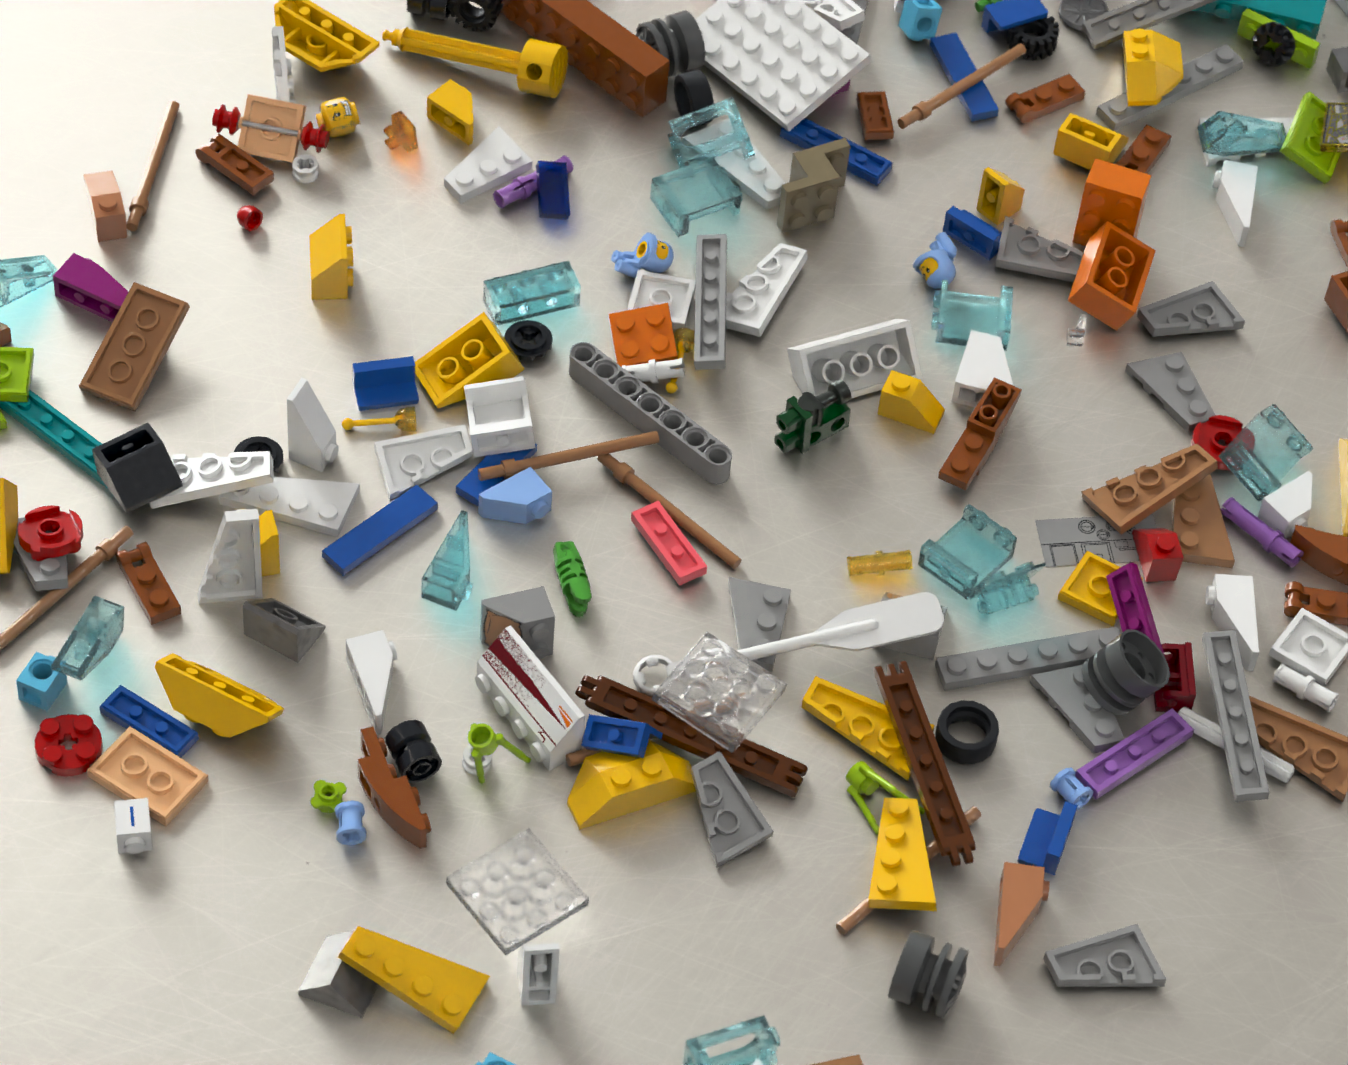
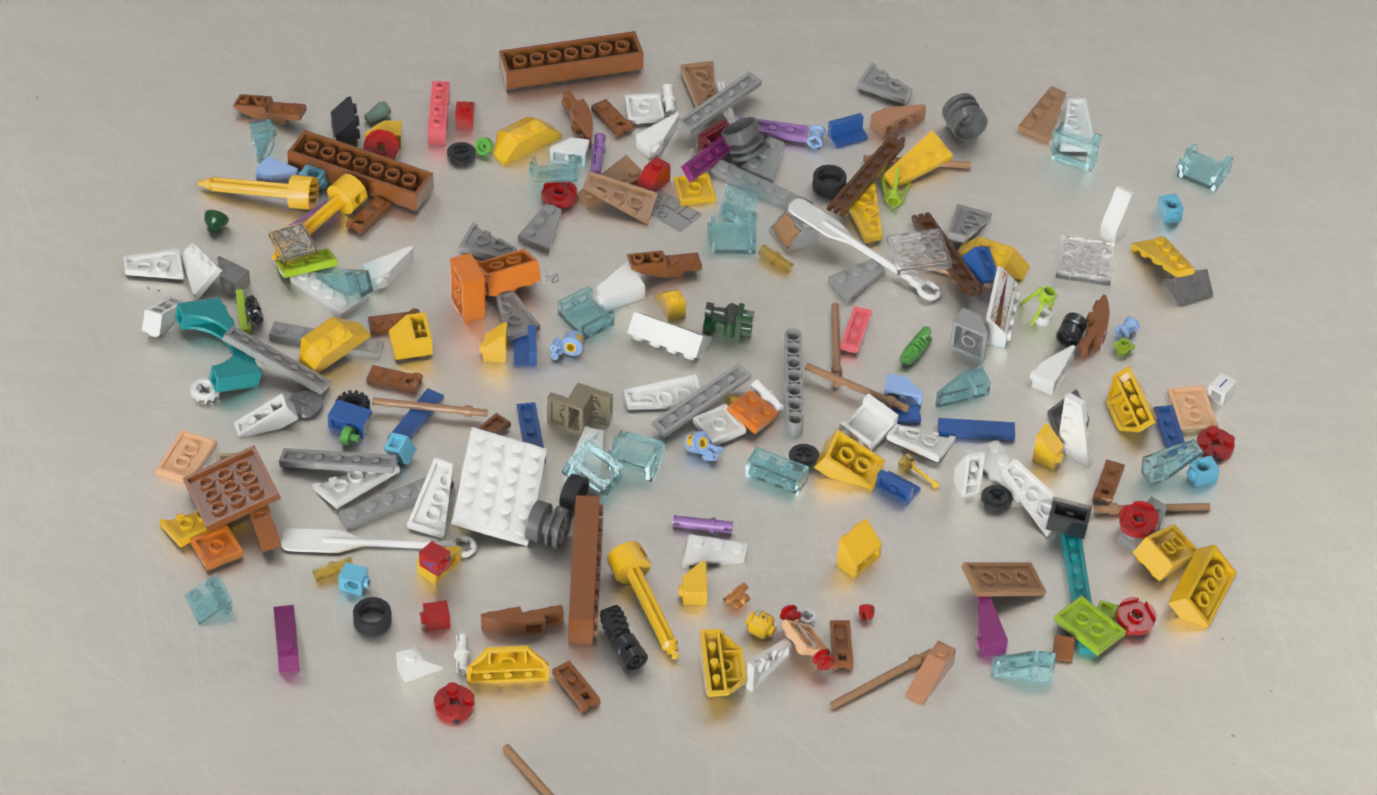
camera: 130 degrees left, 5 degrees down
clear blue tile [536,161,570,219] -> none

